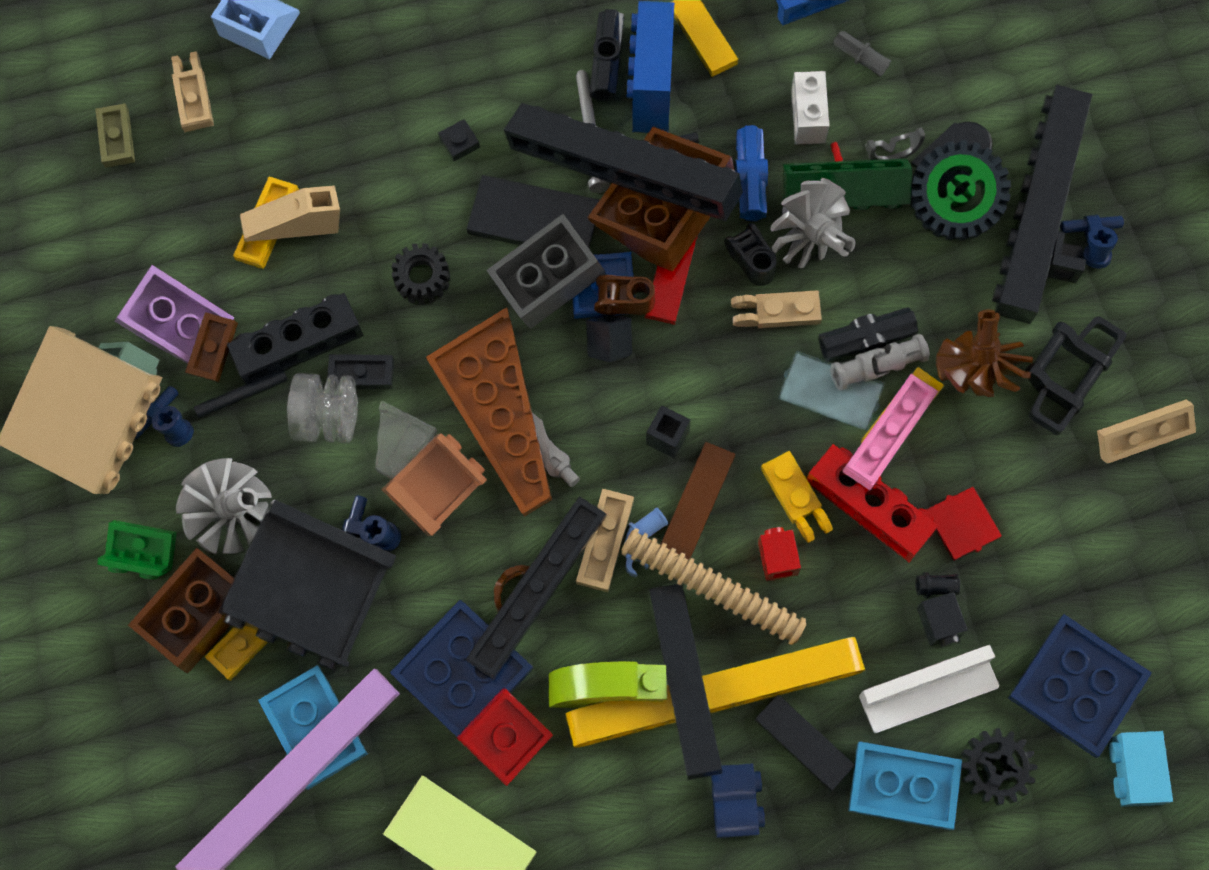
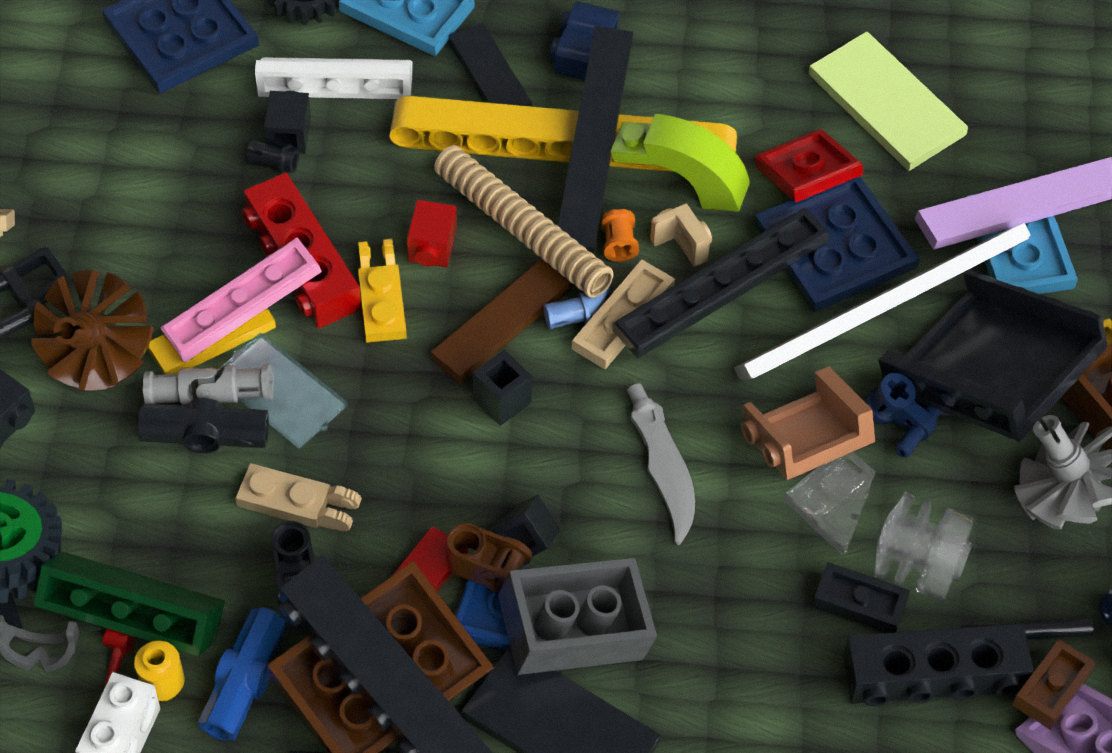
camera: 165 degrees left, 15 degrees down
black tyre [391,243,450,305] -> none
dark orange wing [426,307,552,517] -> none
reddish brown helmet [494,565,530,613] -> none
light grey piece [771,178,855,268] -> none
red piece [926,487,1002,561] -> none
none -> yellow brick [134,641,185,701]
none -> orange bush [601,209,639,262]
none -> tan bracket [650,203,712,267]
none -> white tile [734,223,1031,381]

